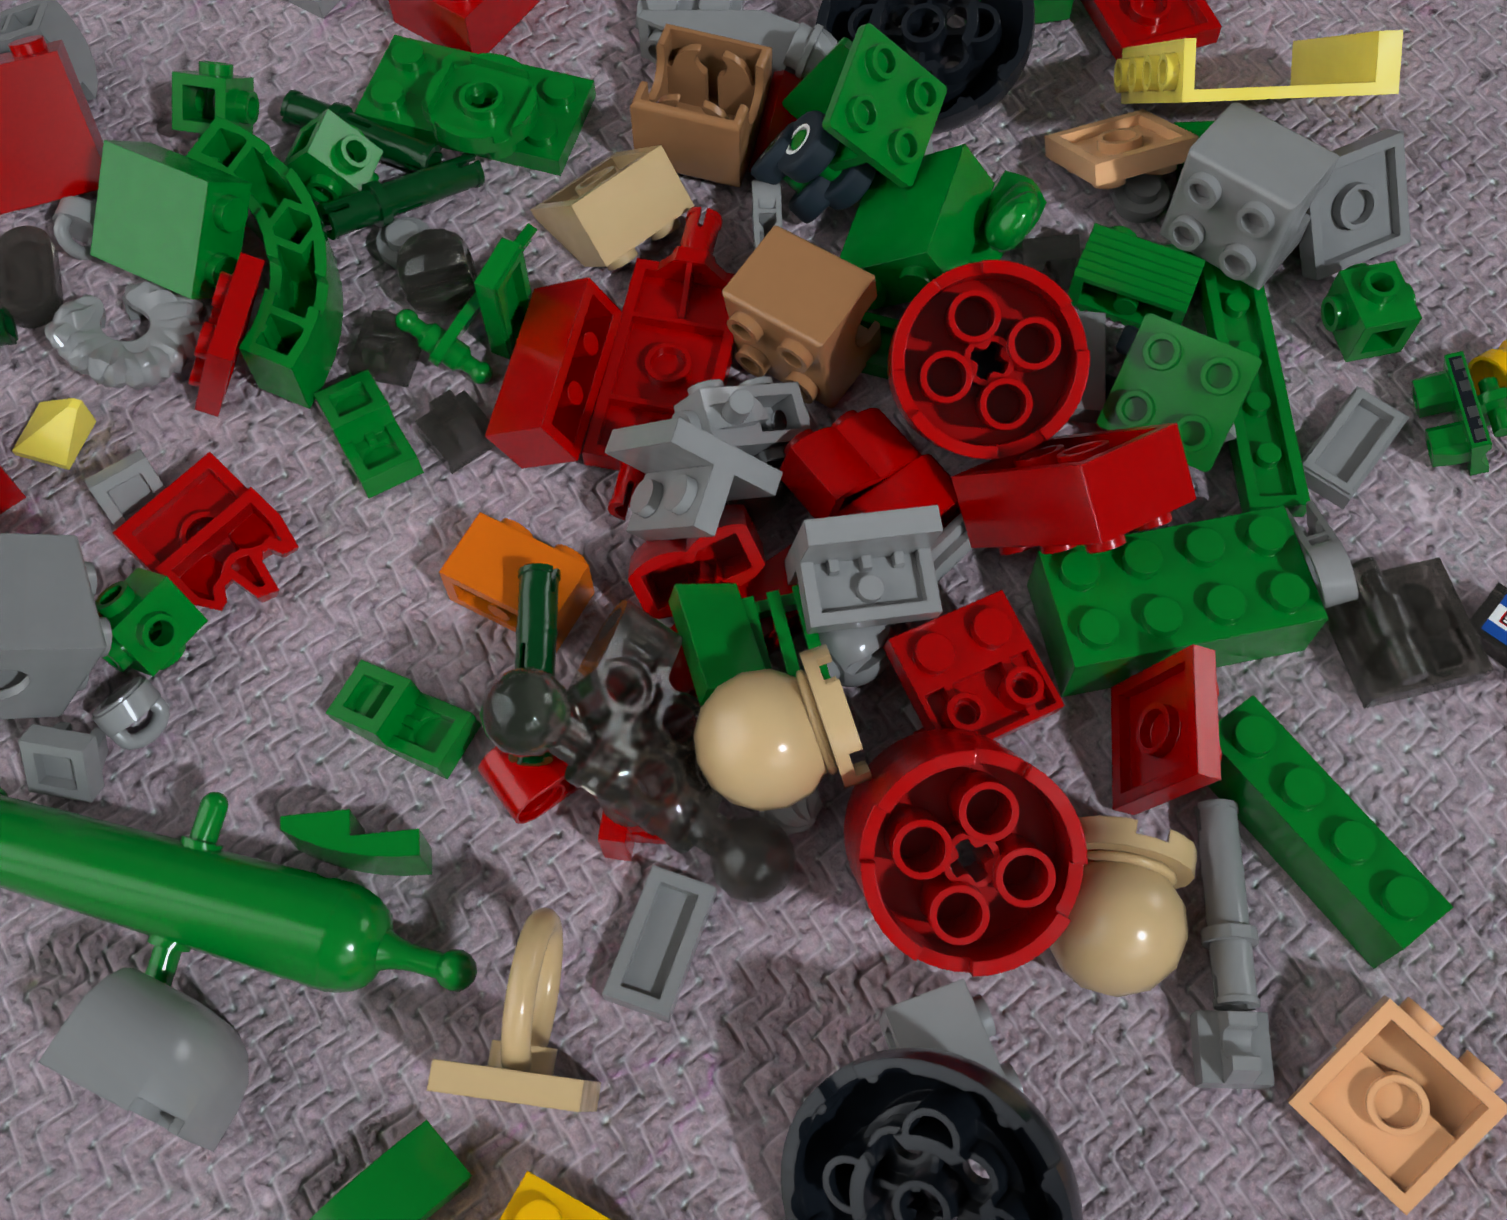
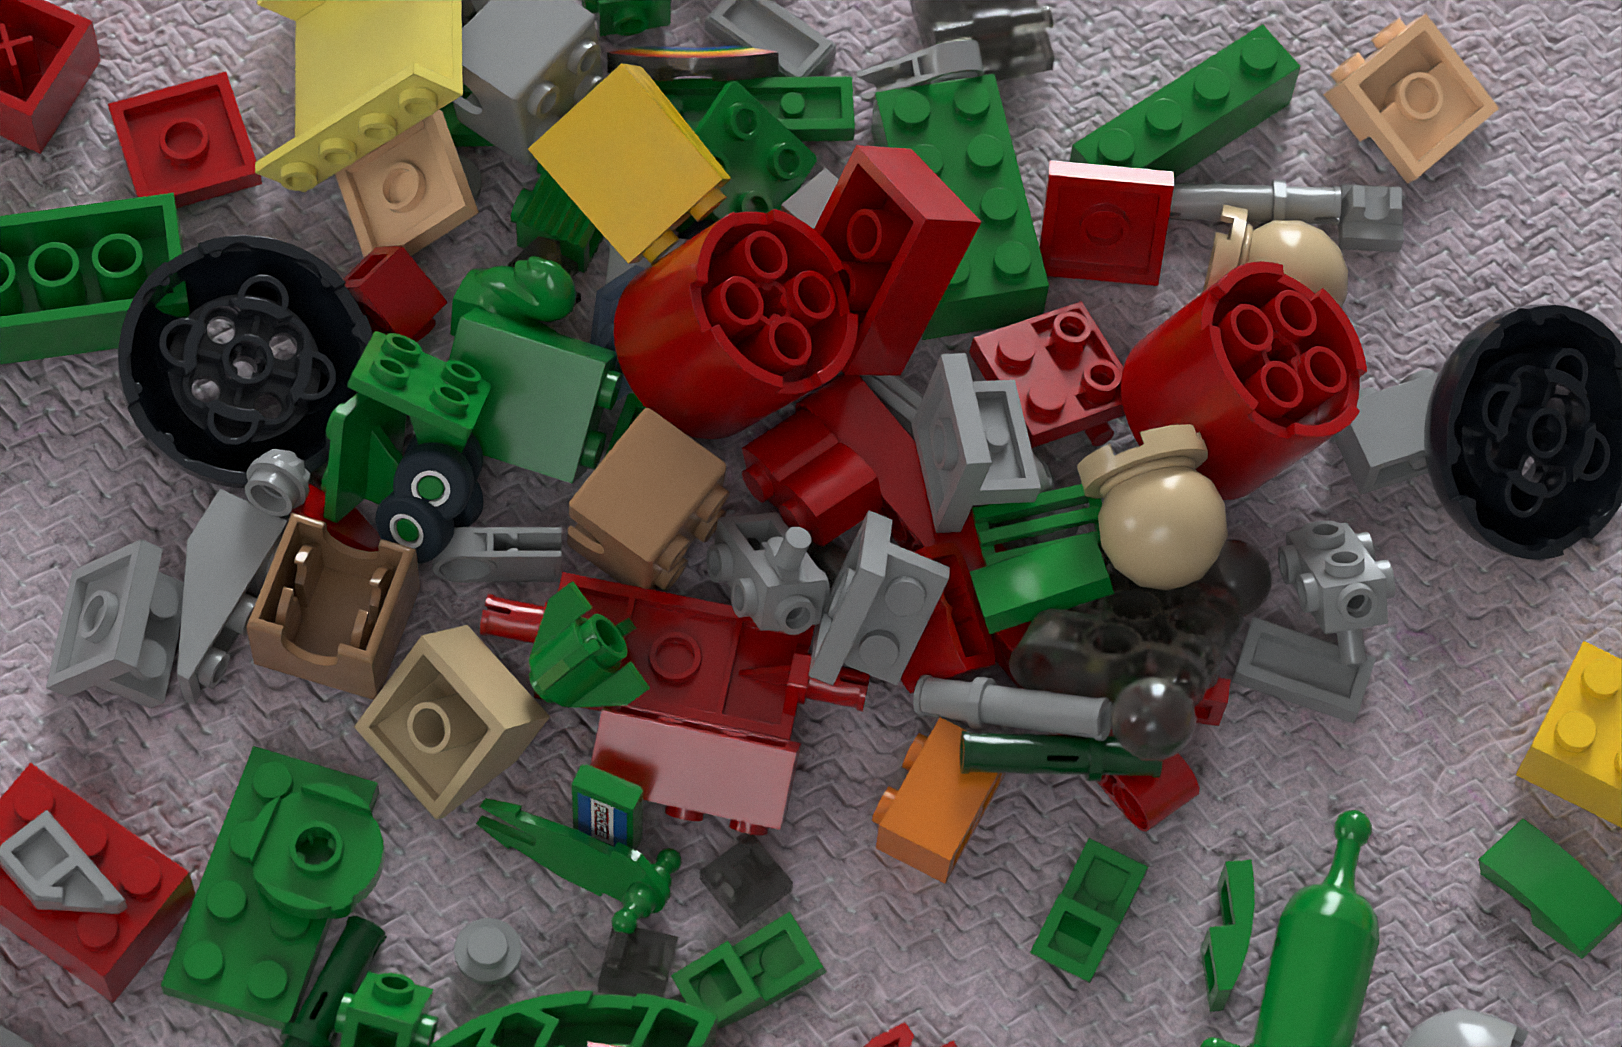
camera: 95 degrees left, 0 degrees up
dark green pin [317,152,485,240] -> none
clear smoke piece [396,229,477,317] -> none
tan tile [426,907,601,1112] -> none
none -> red brick [343,245,448,342]
none -> yellow slope [528,63,731,264]
none -> green brick [529,581,650,708]
none -> clear smoke tile [607,45,779,81]
none -> light grey pin [913,675,1113,741]
none -> light grey brick [1278,521,1395,665]

